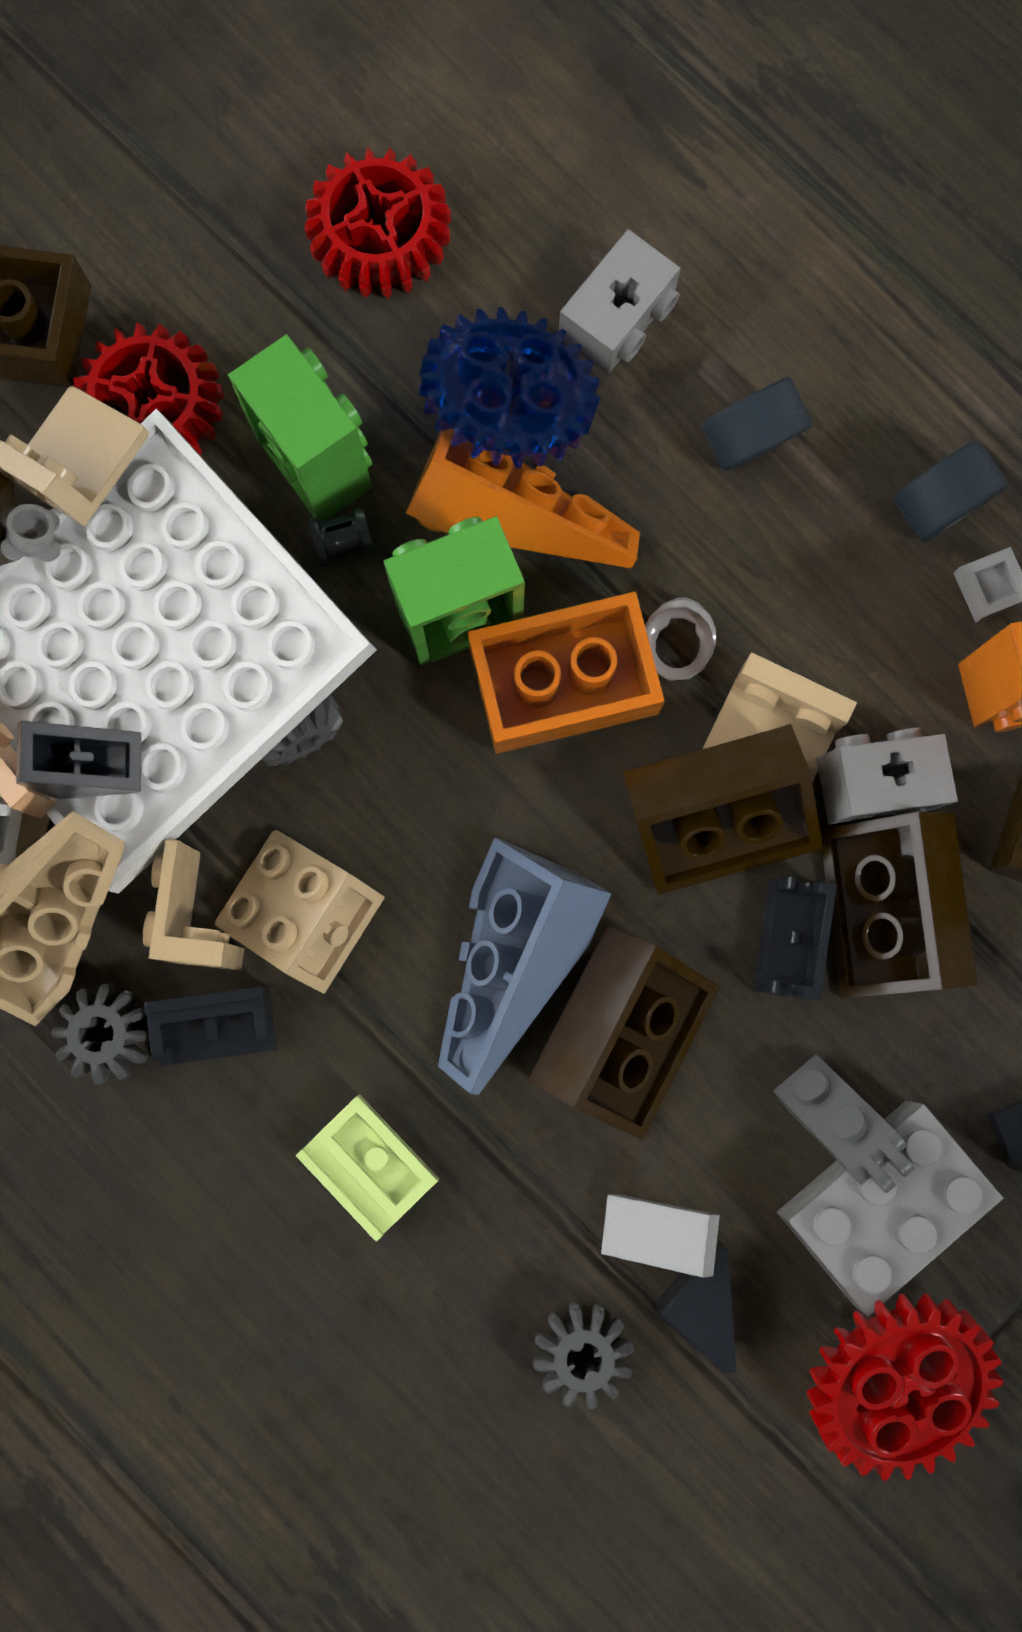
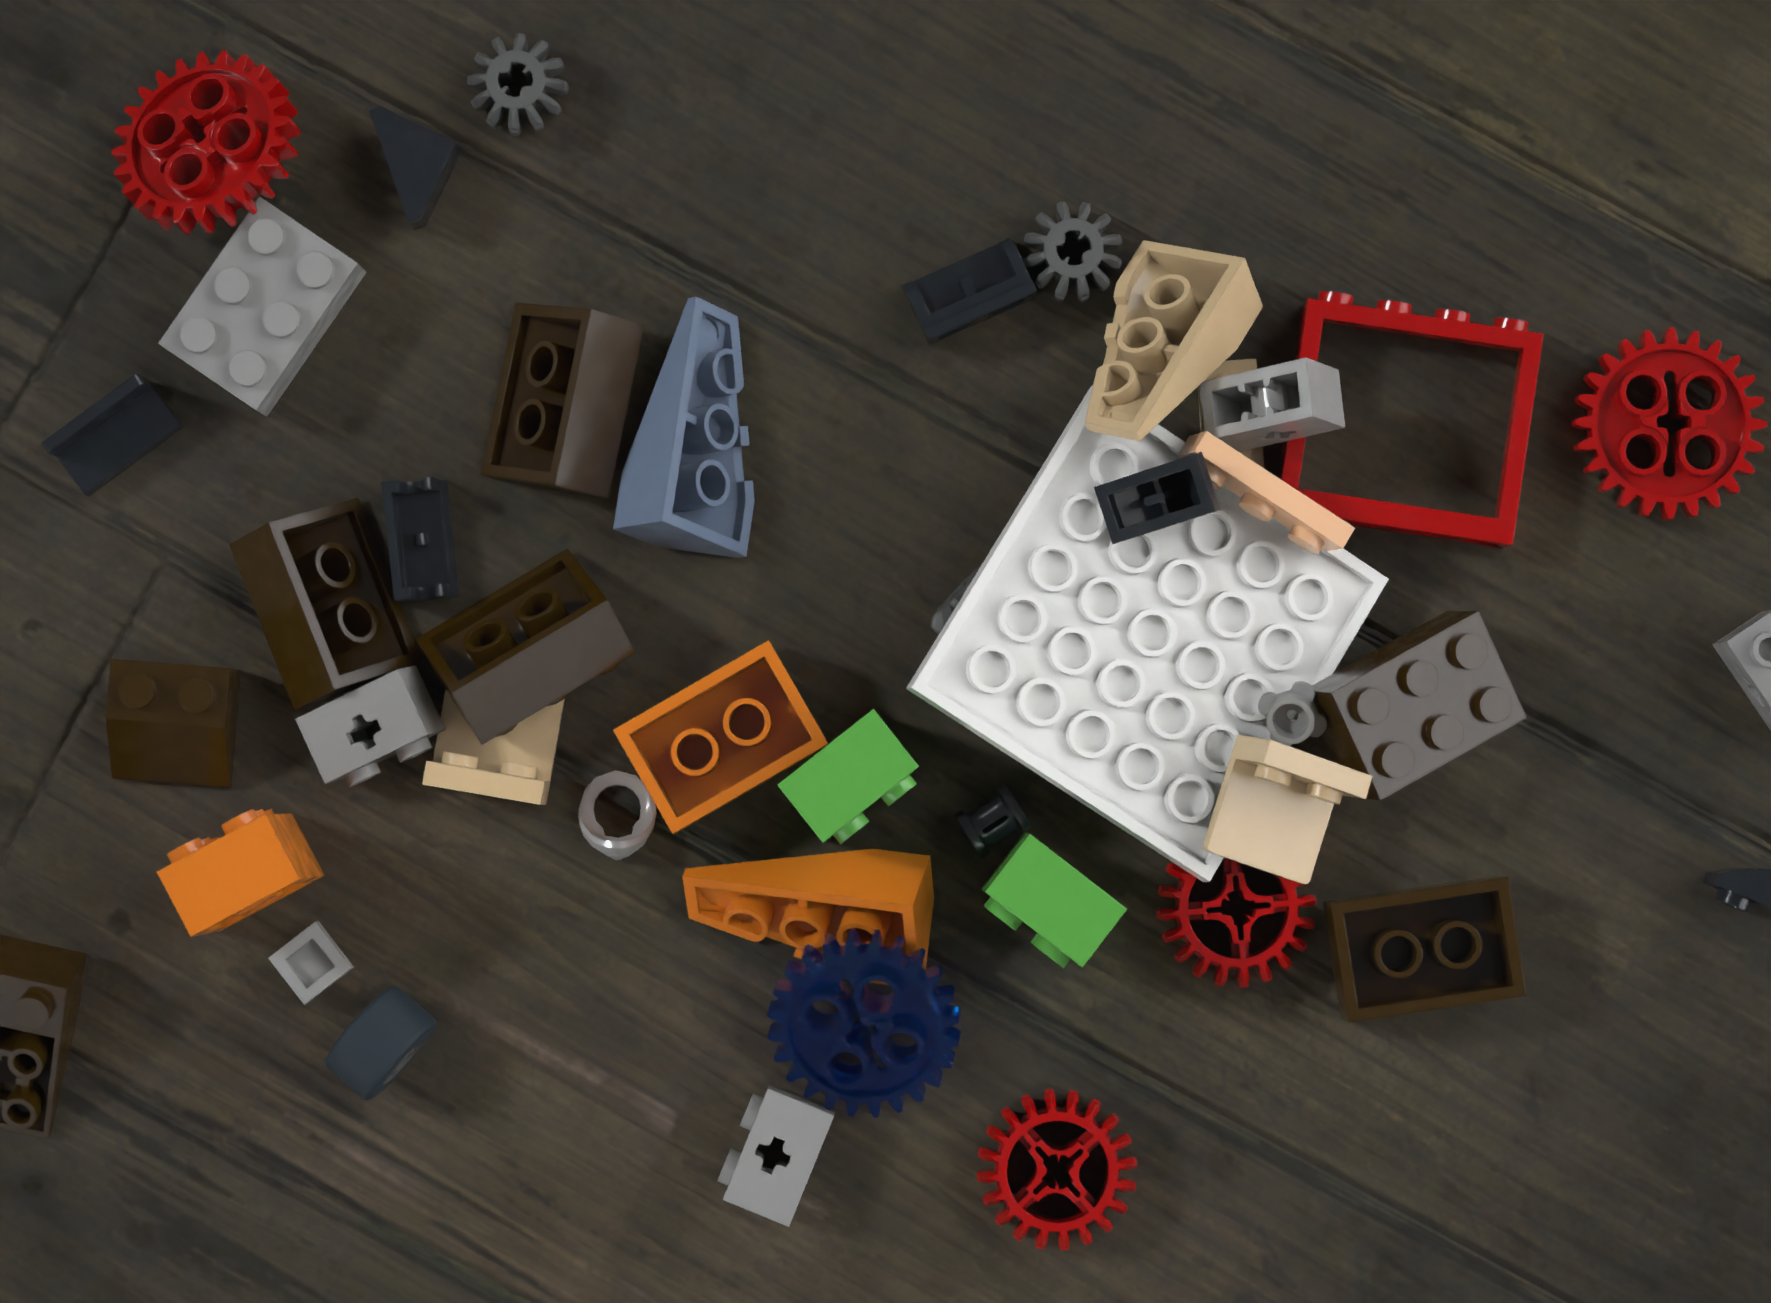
camera: 165 degrees right, 5 degrees up
tan bracket [143,839,244,971] -> none
tan bracket [215,830,385,994] -> none
yellowish green plate [296,1094,439,1242] -> none
light grey tile [601,1194,720,1277] -> none
black wheel [701,377,813,471] -> none
dark grey hinge [773,1054,914,1194] -> none

